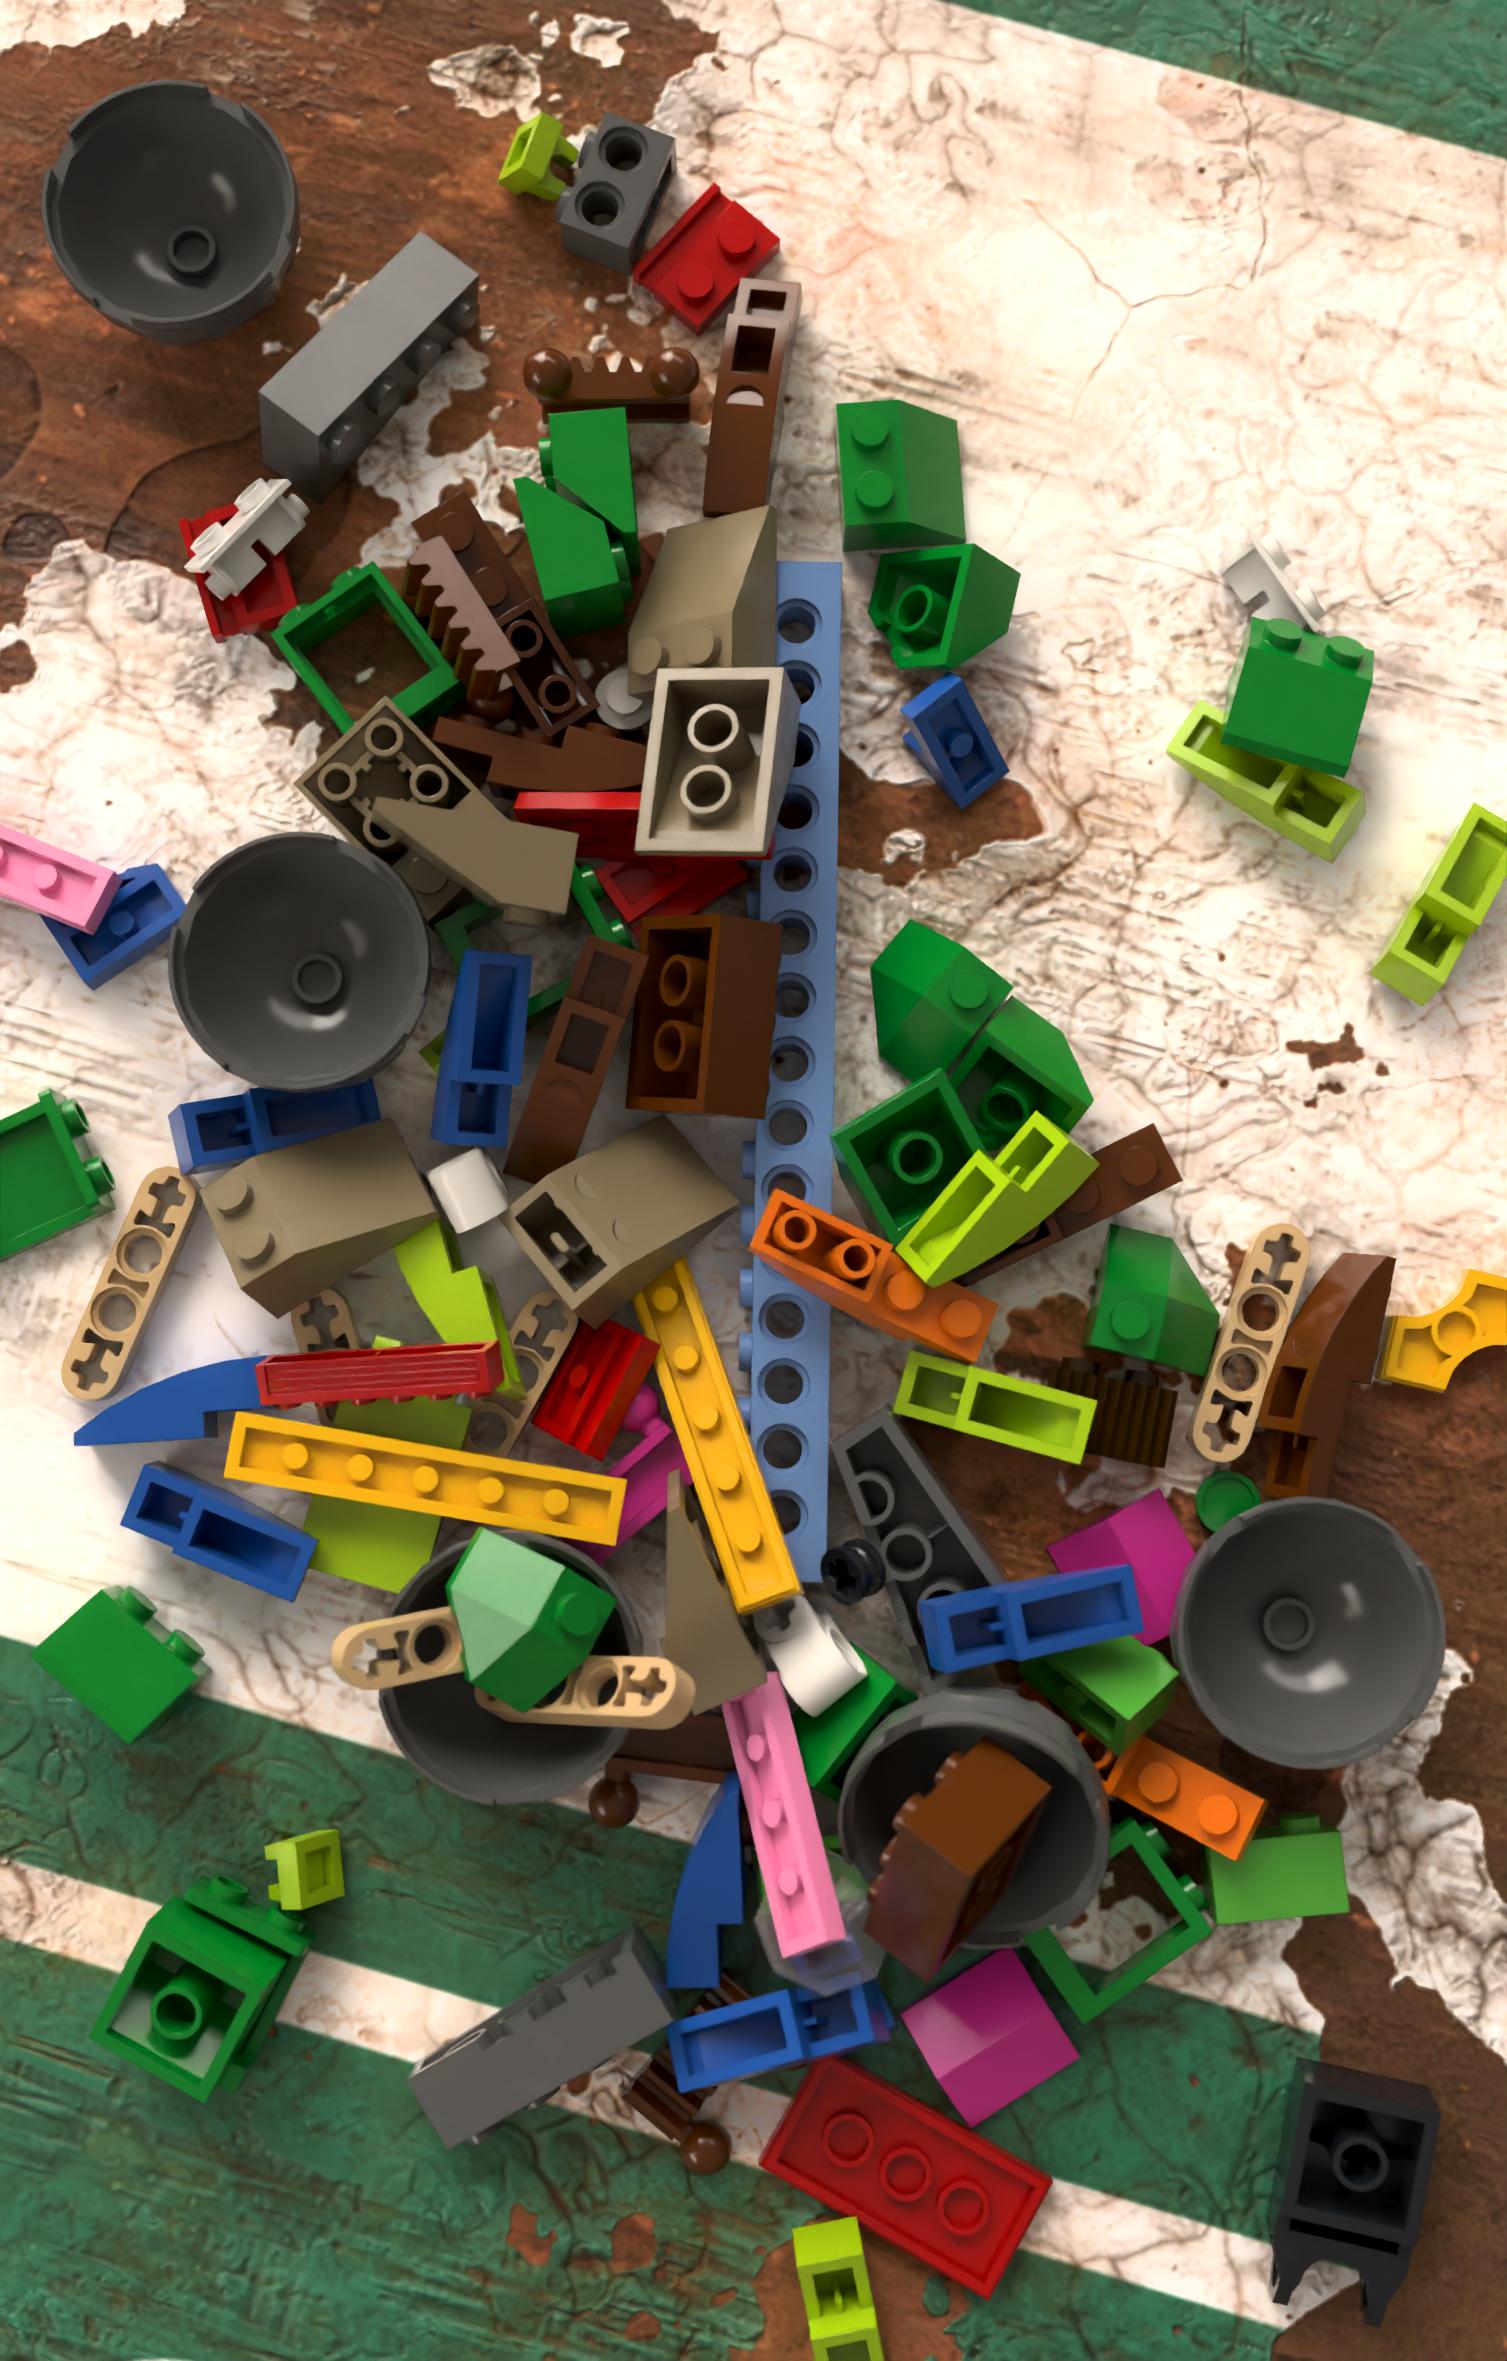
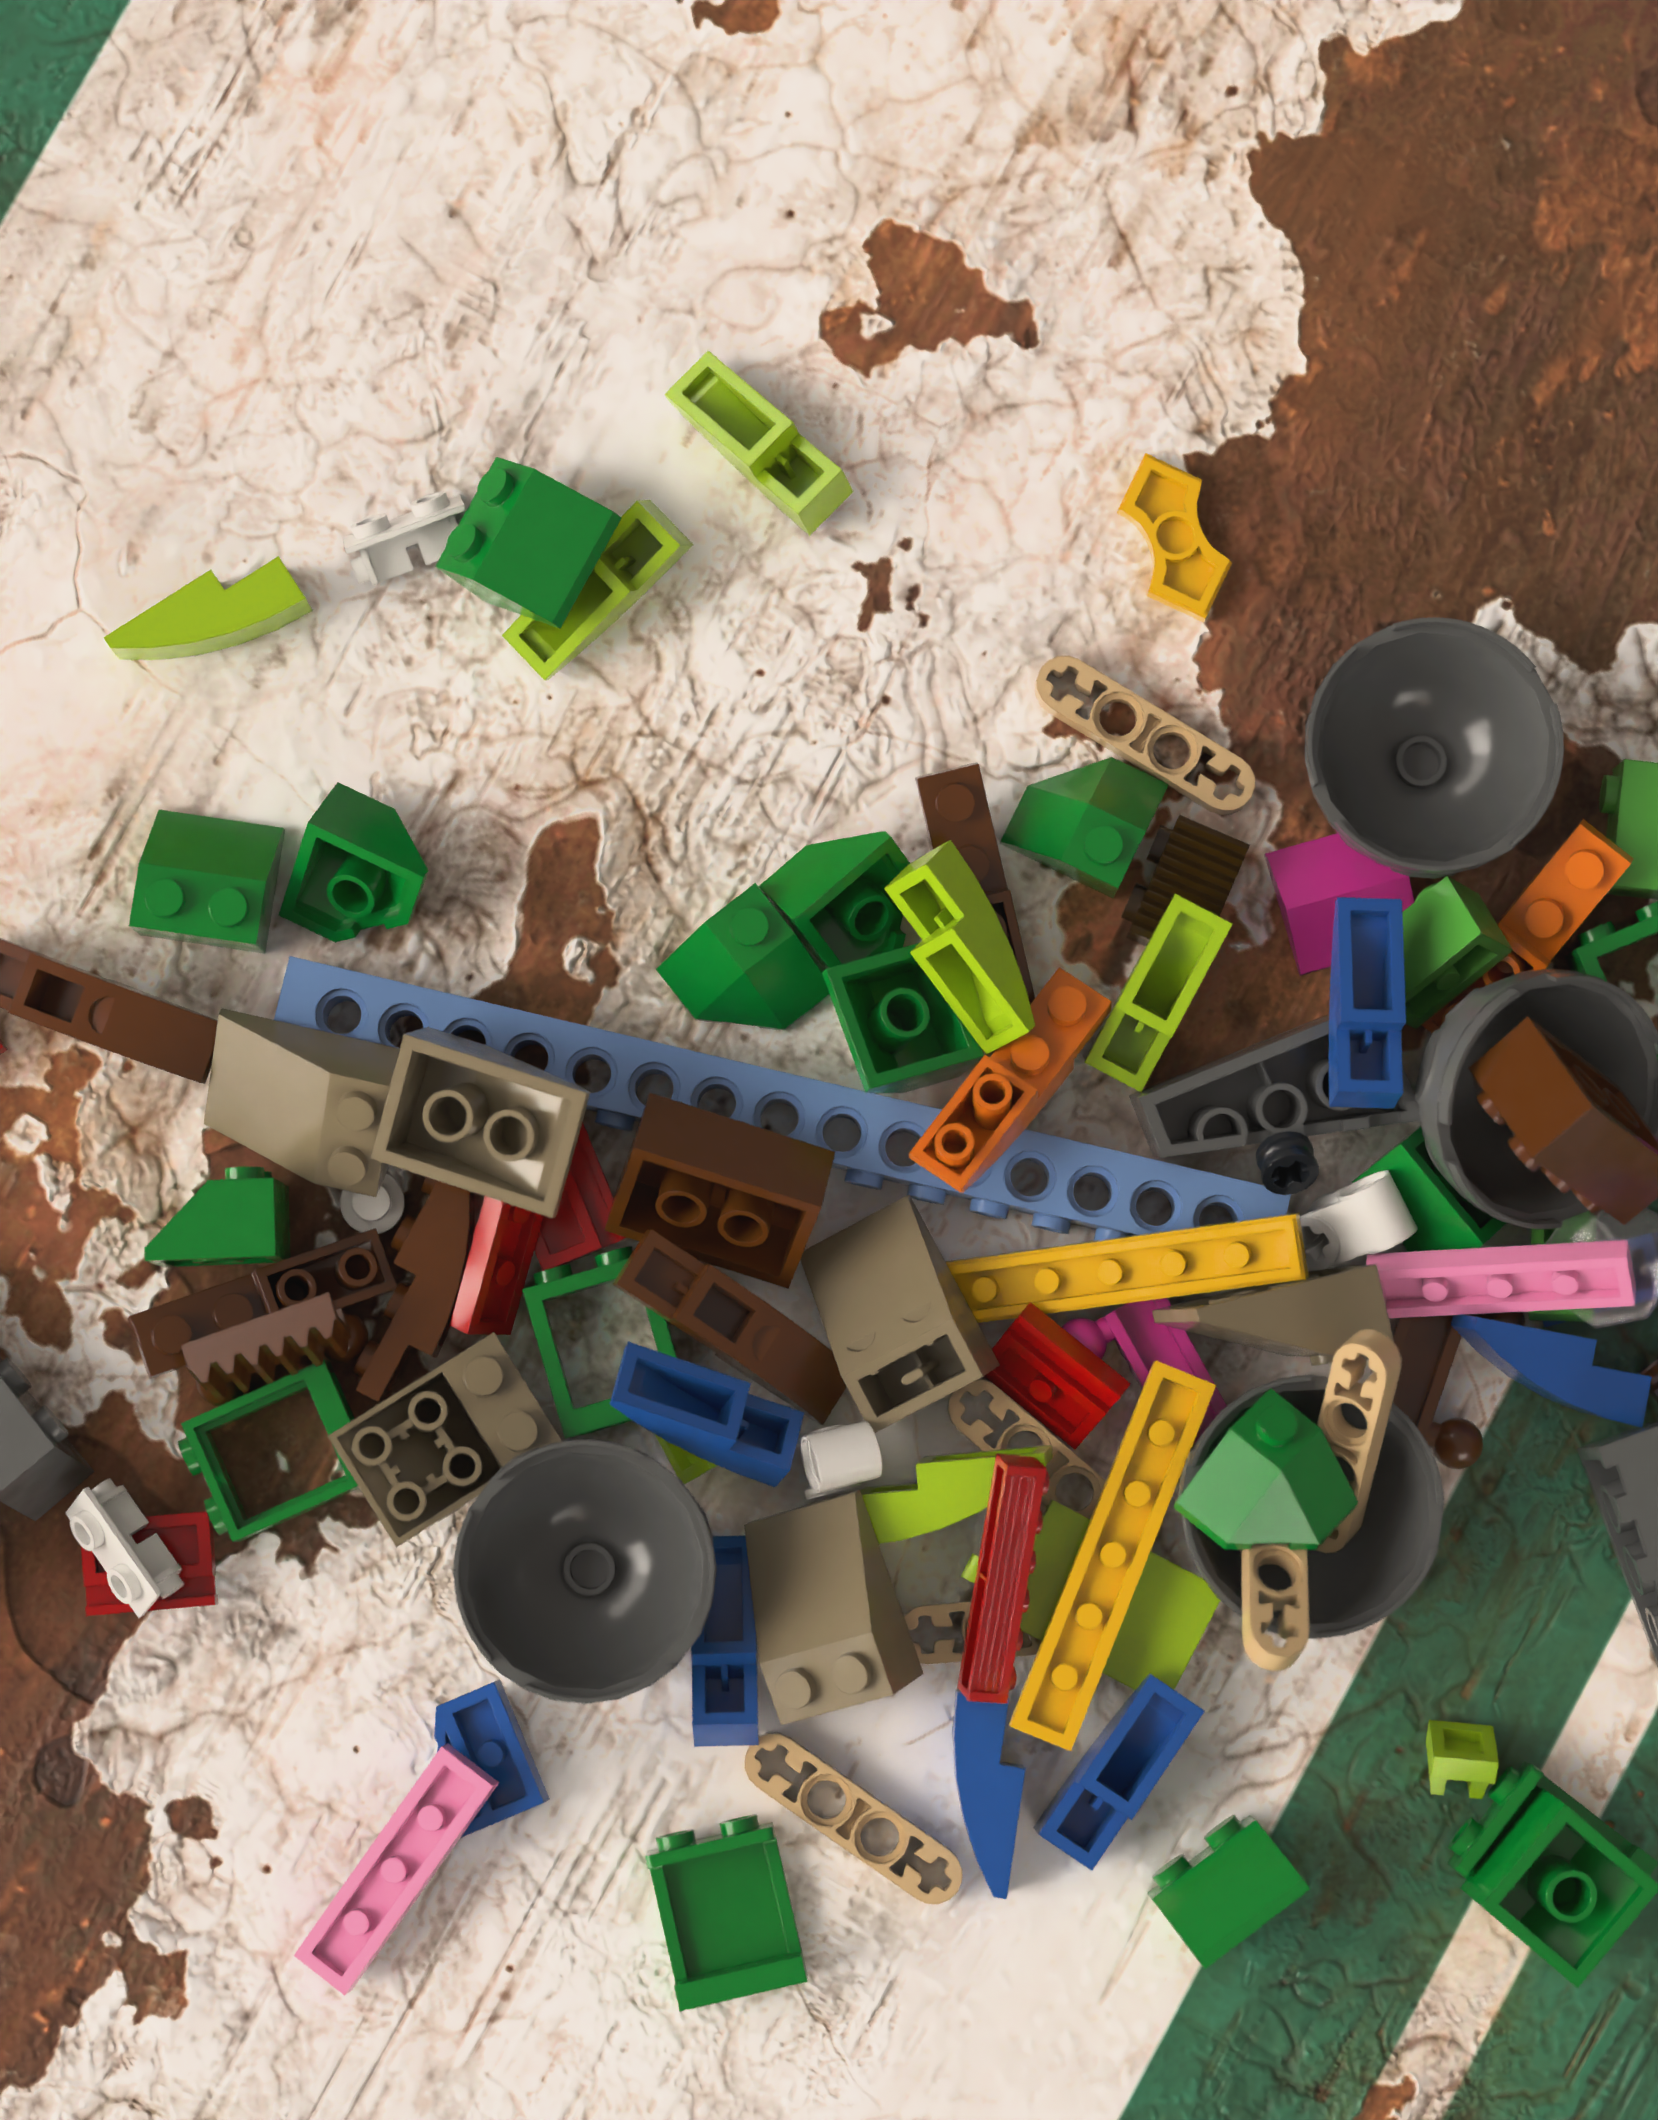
camera: 80 degrees left, 0 degrees up
dark tan slope [370,796,579,929] -> none
reddish brown gear [522,347,700,424] -> none
green slope [538,407,642,576] -> none
blue slope [900,671,1010,810] -> none
green piece [1194,1471,1261,1533] -> none
reddish brown slope [1256,1253,1396,1499] -> none
none -> lime slope [103,556,313,660]

